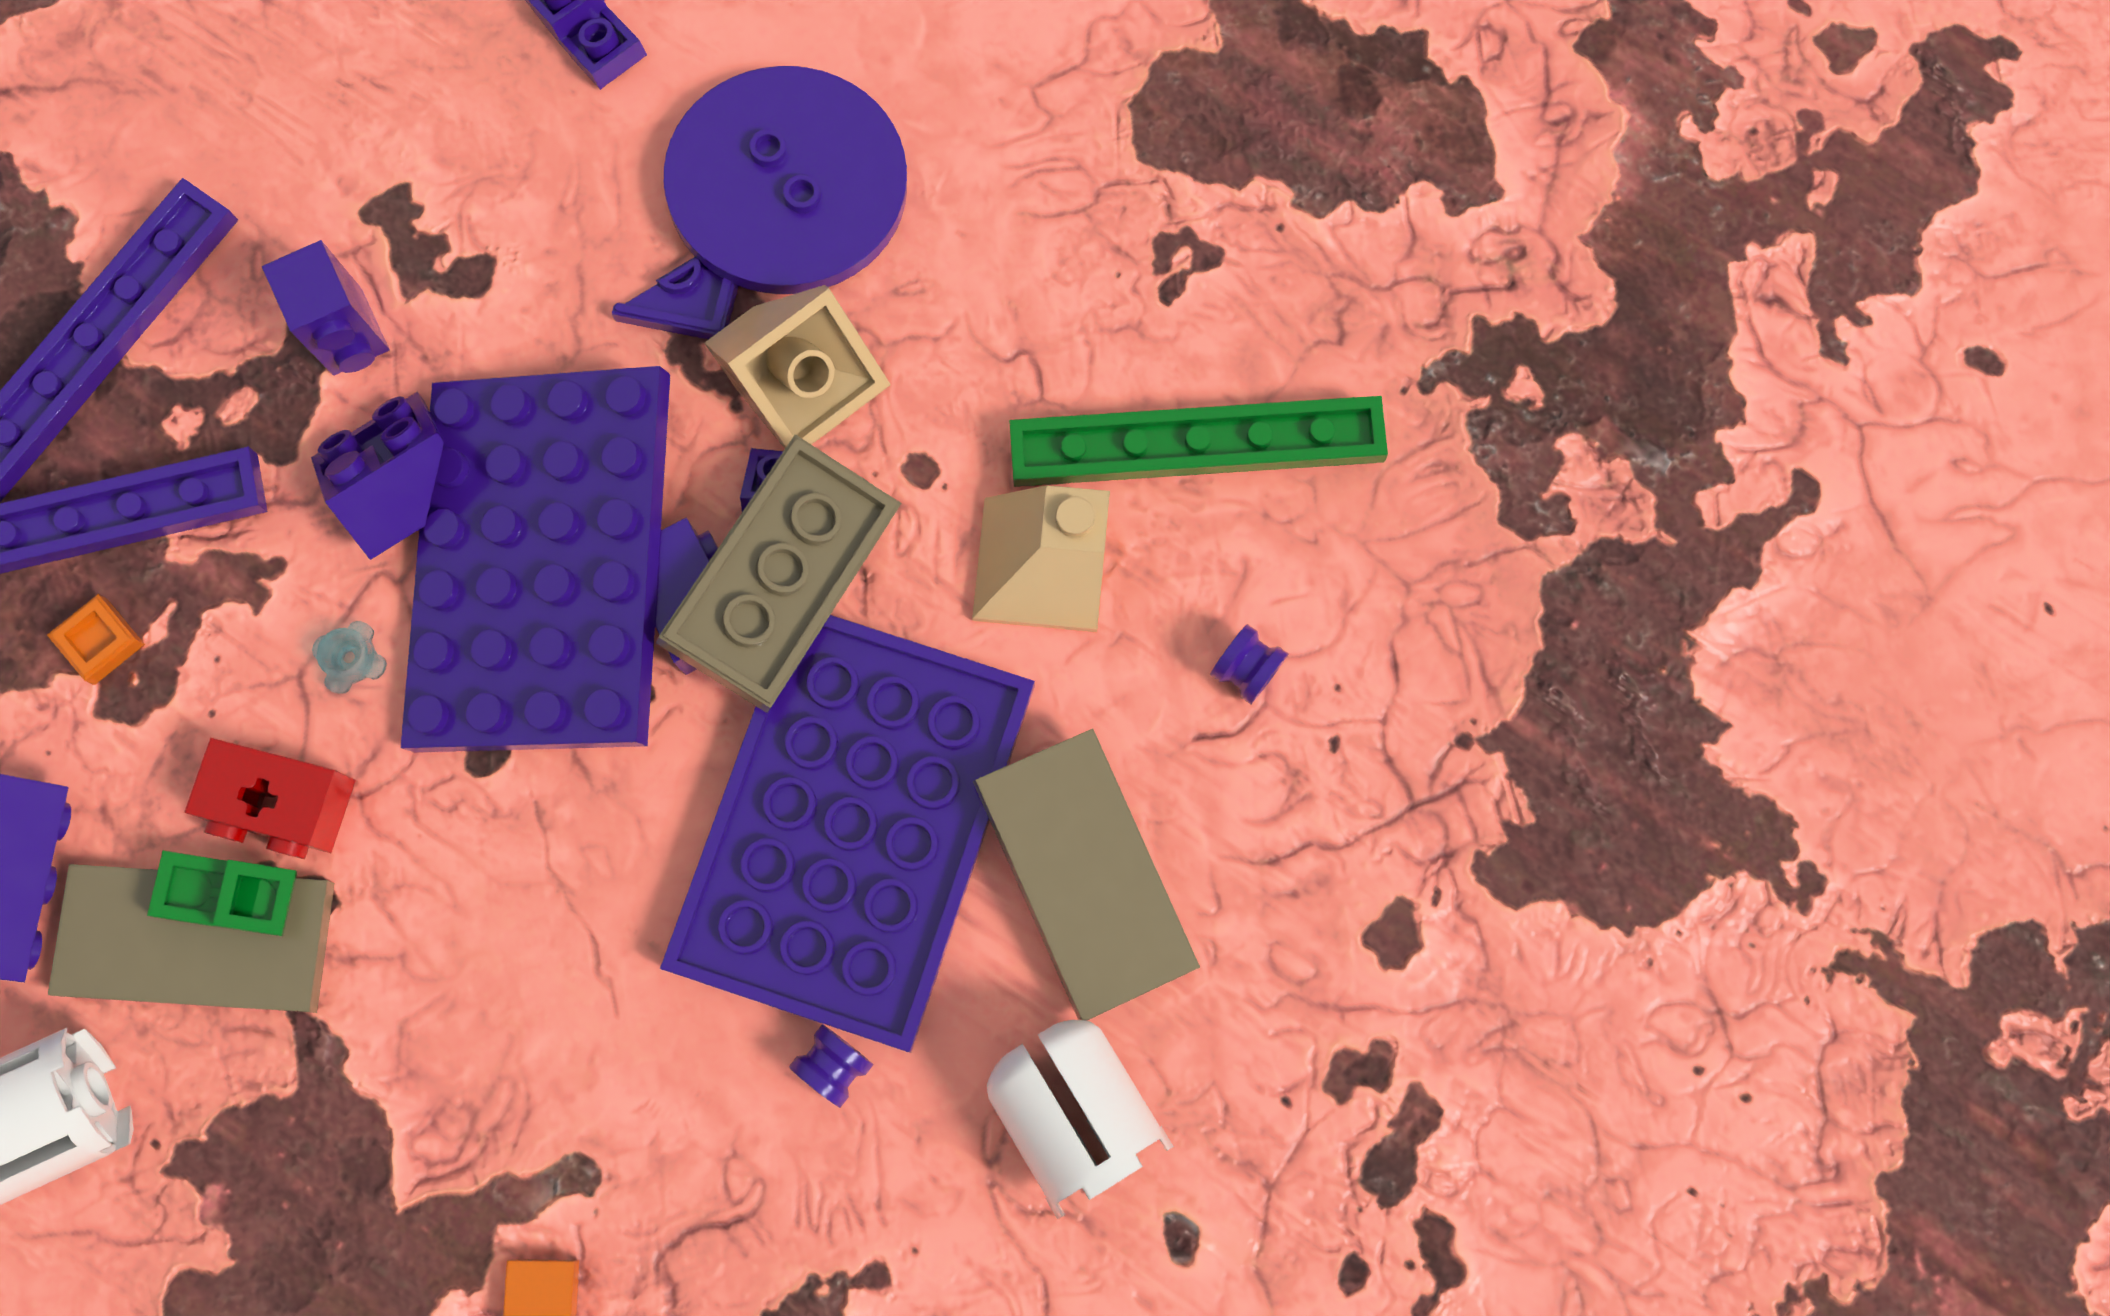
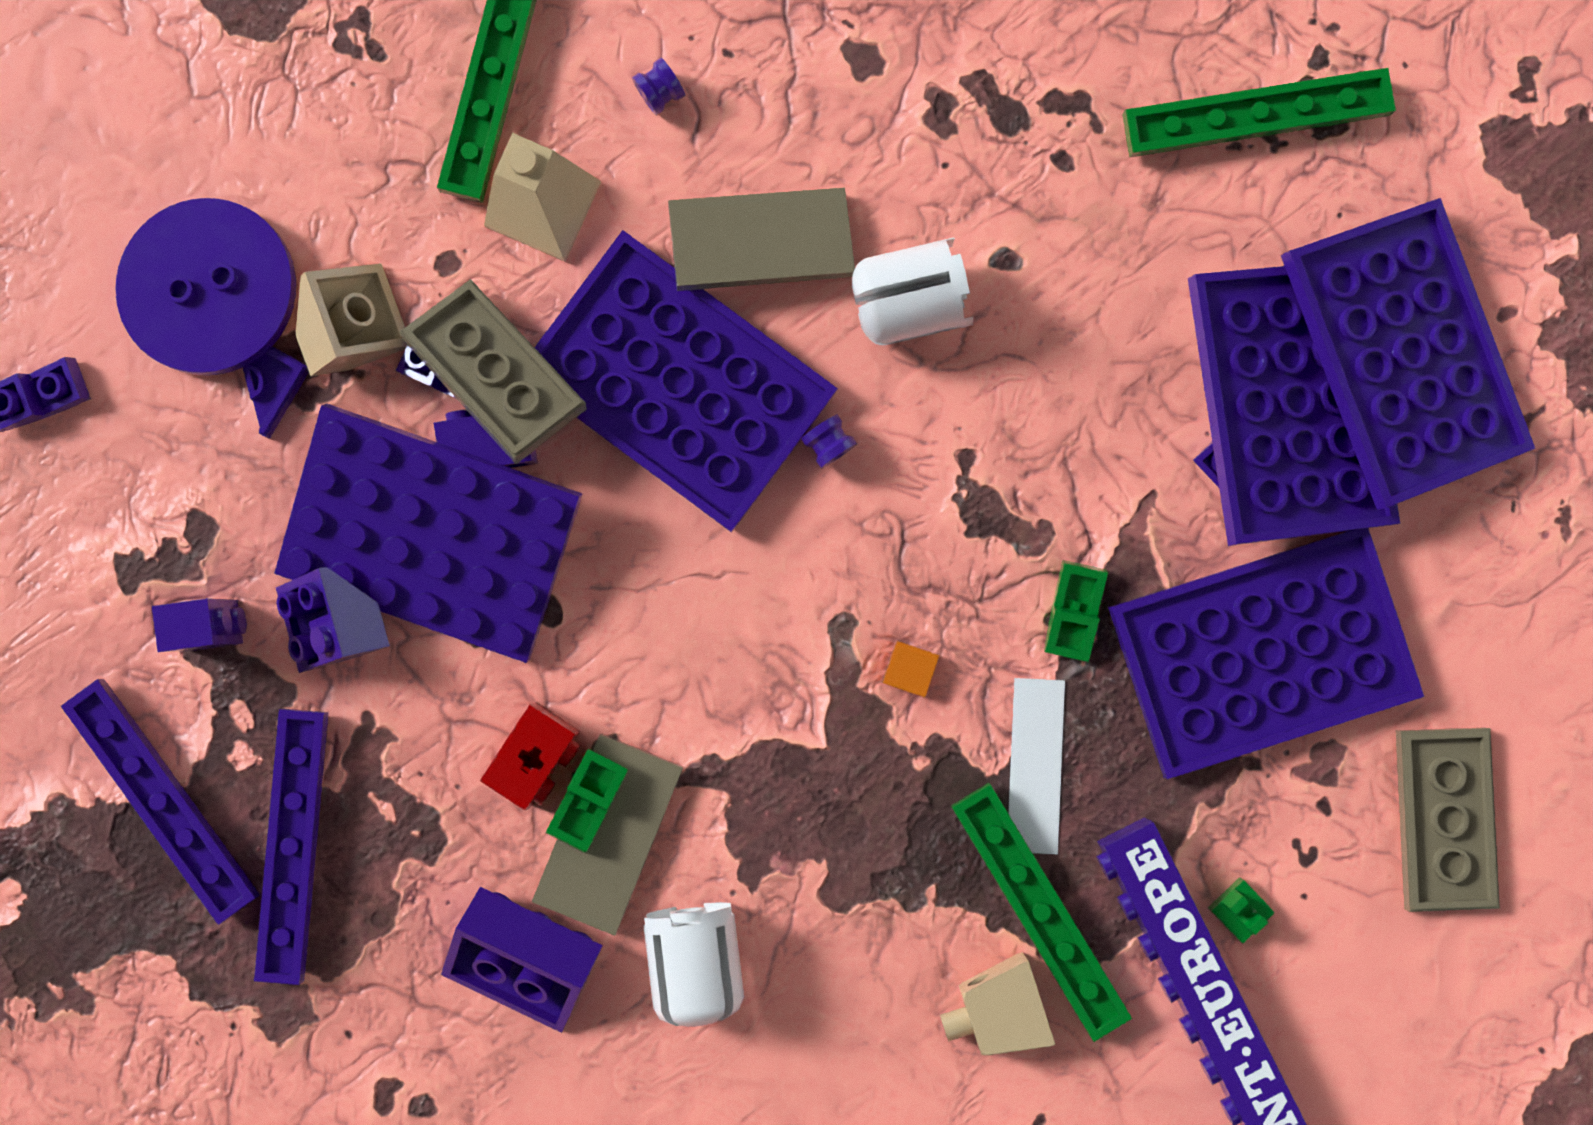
camera: 70 degrees left, 10 degrees up
orange tile [47,594,145,685] -> none
clear light blue plate [312,621,387,694] -> none

